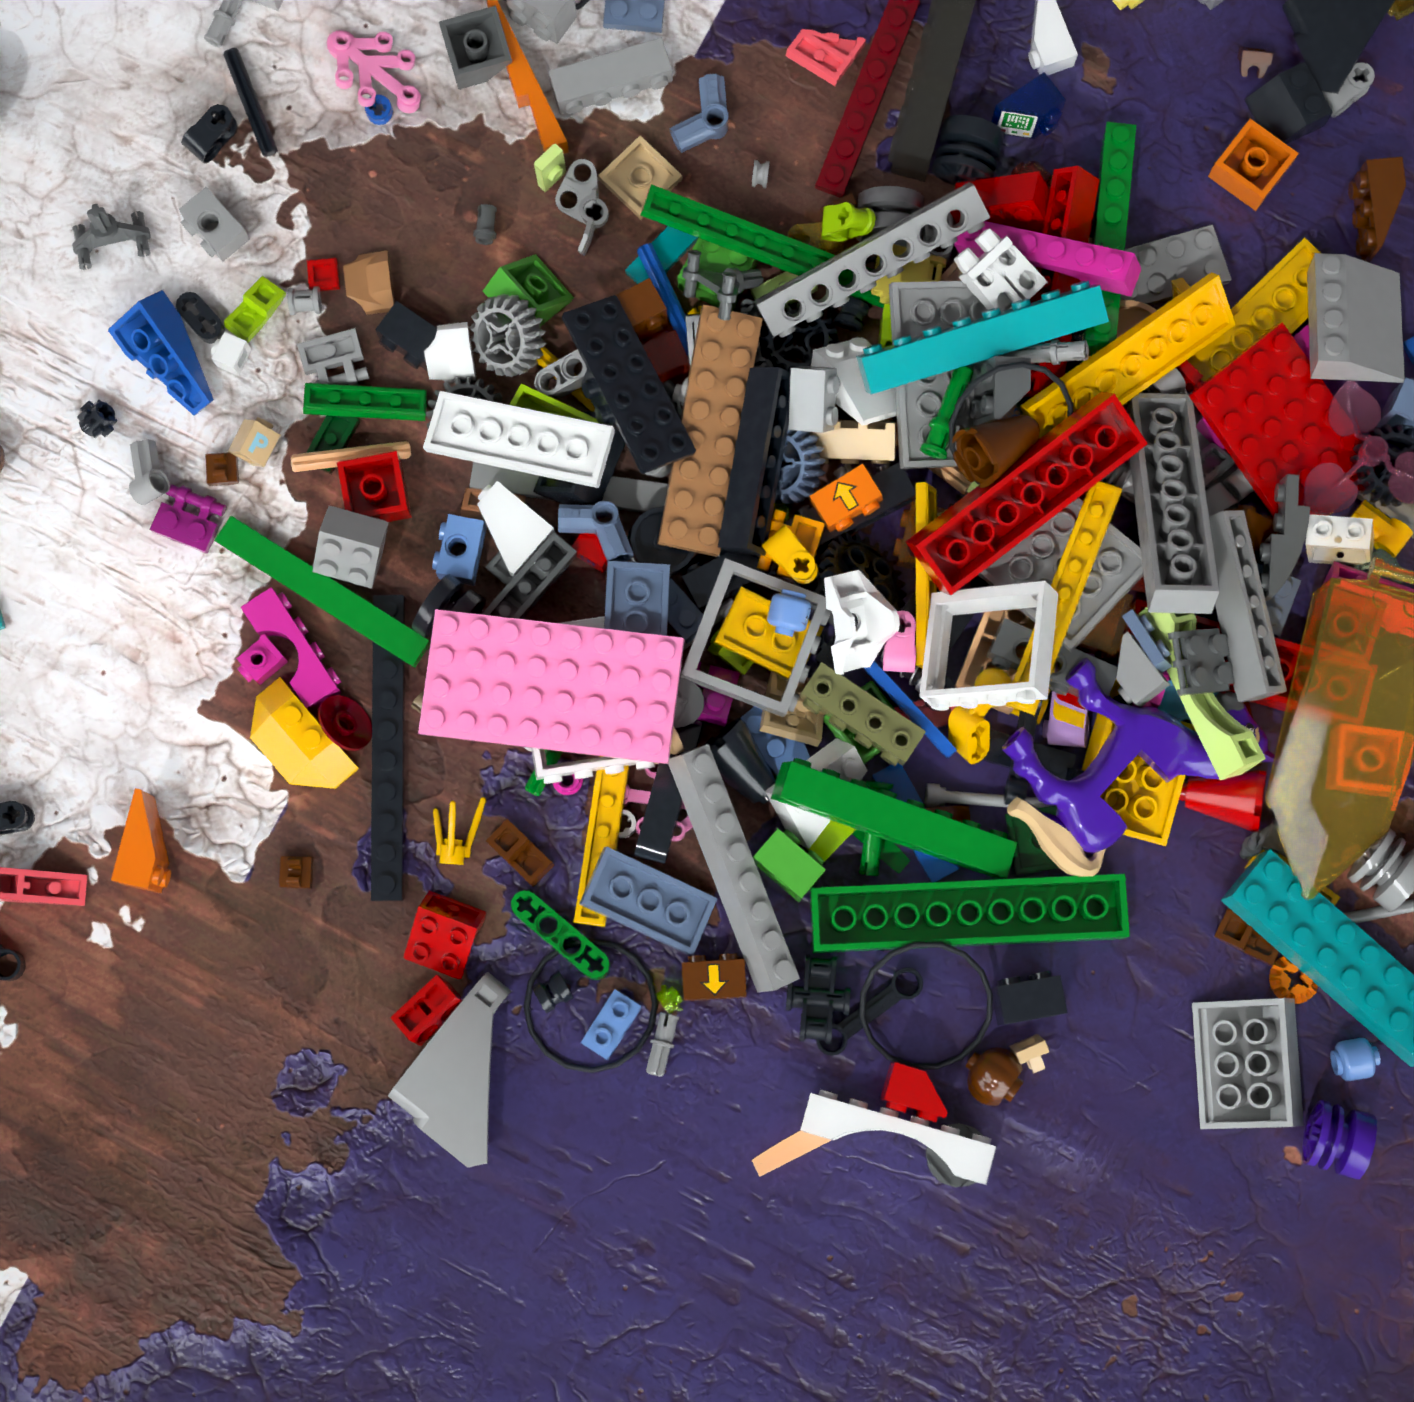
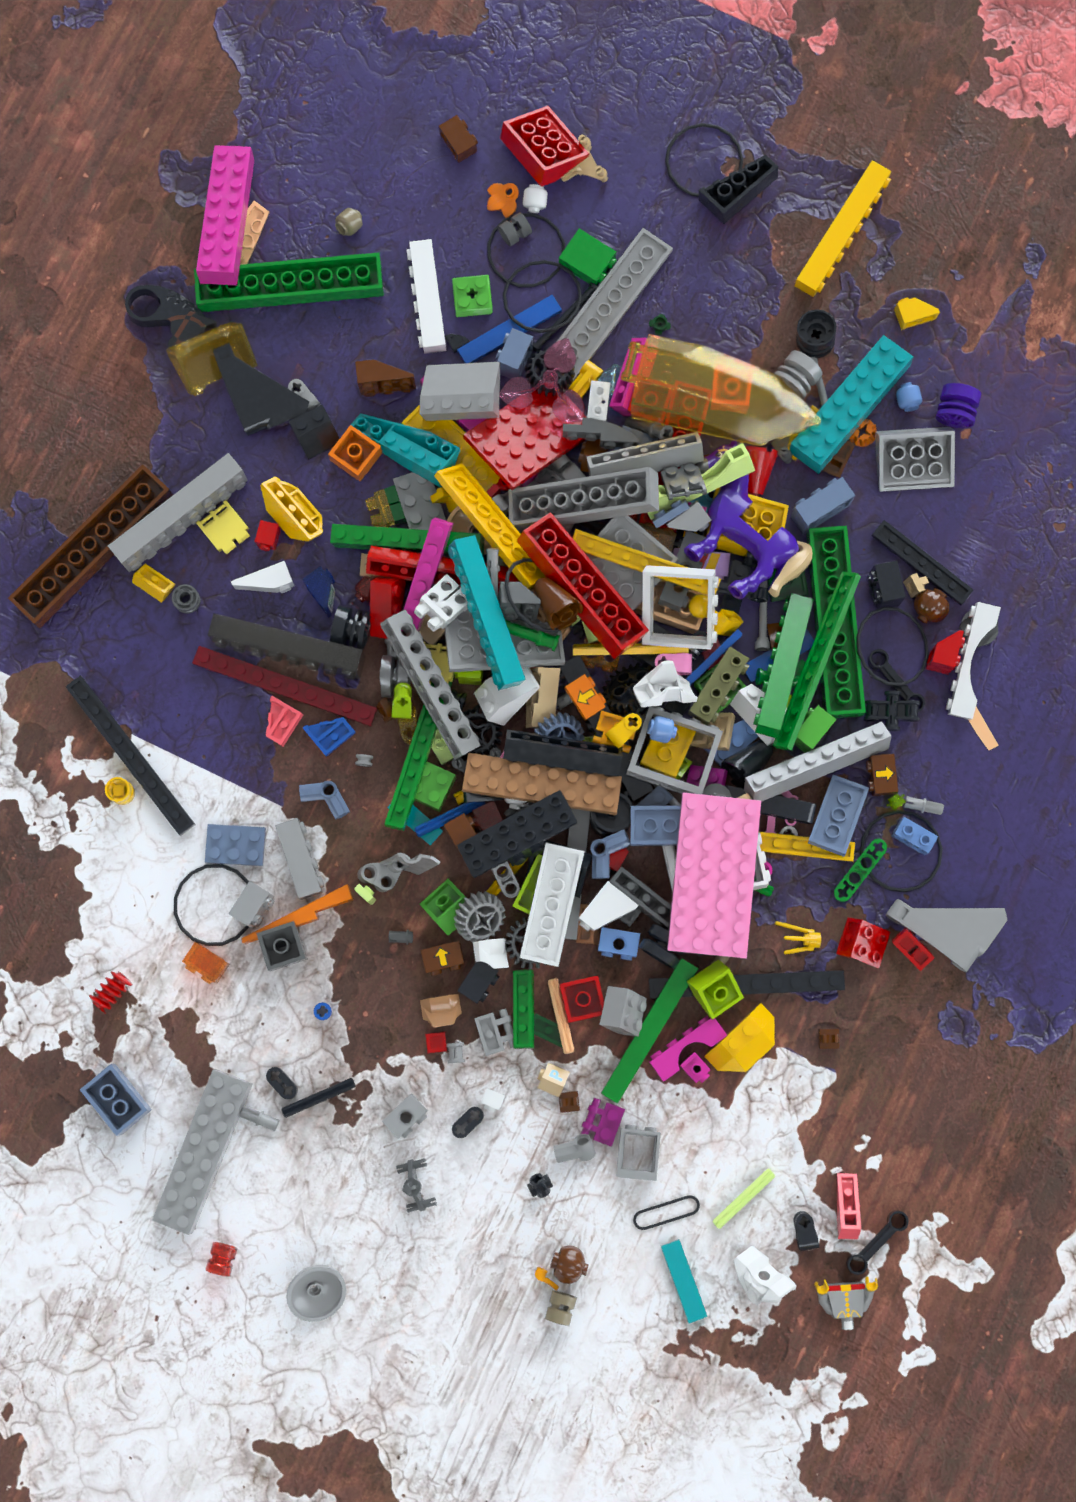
camera: 90 degrees left, 0 degrees up
blue wedge [108,290,214,416] -> none
orange slope [111,788,171,893] -> none
black piece [181,104,238,164] -> none
lime slope [224,276,286,343] -> none
dark red dish [318,695,372,751] -> none
bright pink plant [327,30,421,113] -> none
reddish brown slope [486,819,555,887] -> none
black wheel [532,971,574,1014] -> none
tan plate [598,135,682,220] -> none
dark grey axle [682,250,764,320] -> none
brick [788,366,840,433] -> none
tile [1237,46,1273,78] -> none
none -> red brick [255,520,281,551]
none -> yellow wedge [260,477,323,542]
none -> black beam [266,1067,298,1099]
none -> blue wing [303,717,356,757]
none -> teal wedge [351,413,460,488]
none -> clear yellow hips [365,485,406,528]
none -> reddish brown brick [421,941,465,976]
none -> light grey window [616,1125,661,1181]
none -> dark grey pin [625,416,673,440]
none -> black piece [633,1195,700,1230]
none -> lime slope [687,960,744,1020]
none -> yellowish green axle [712,1169,775,1229]
none -> green plate [773,572,861,751]
none -> sand blue brick [791,477,855,535]
none -> black plate [871,520,973,606]

